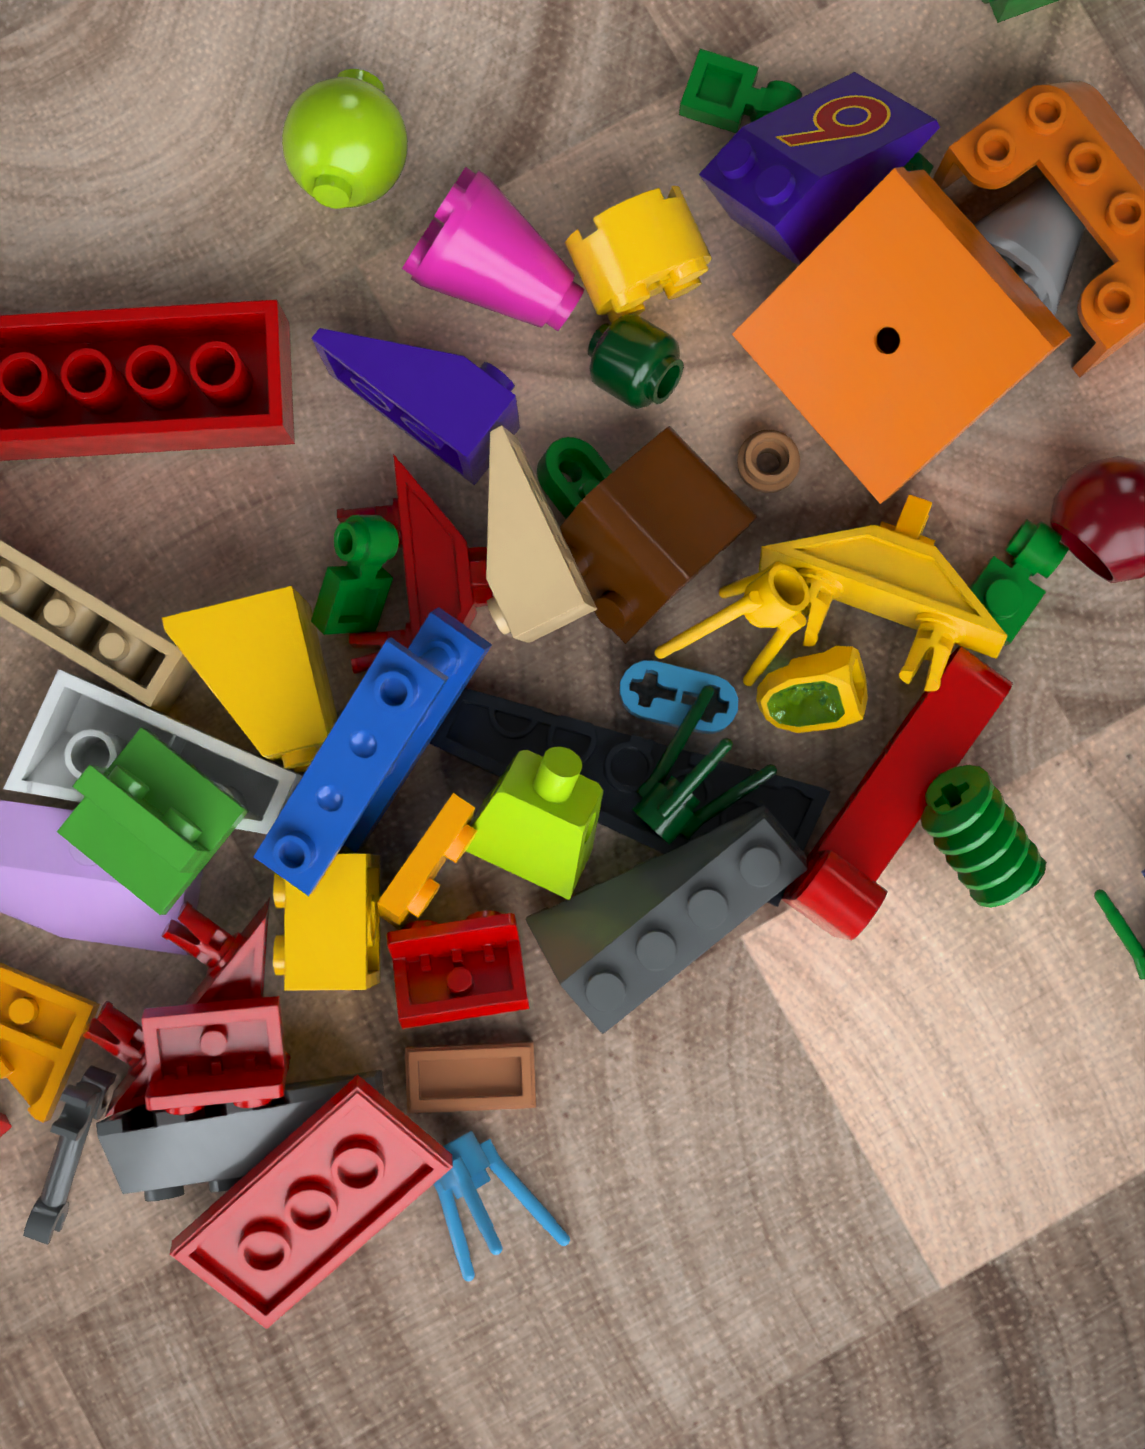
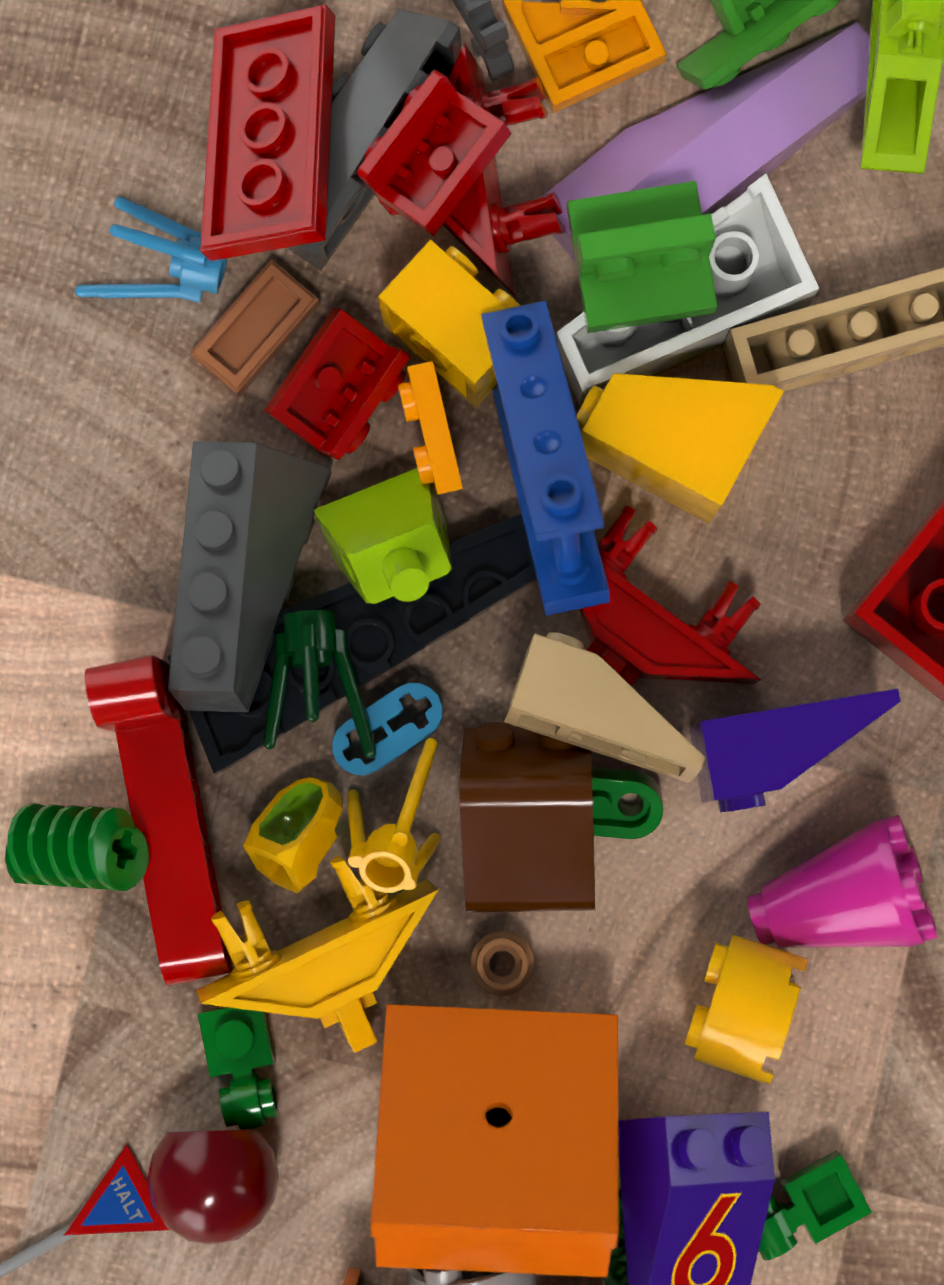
camera: 135 degrees right, 0 degrees up
green plate [311,515,399,635] -> none
dark green head [588,314,684,409] -> none

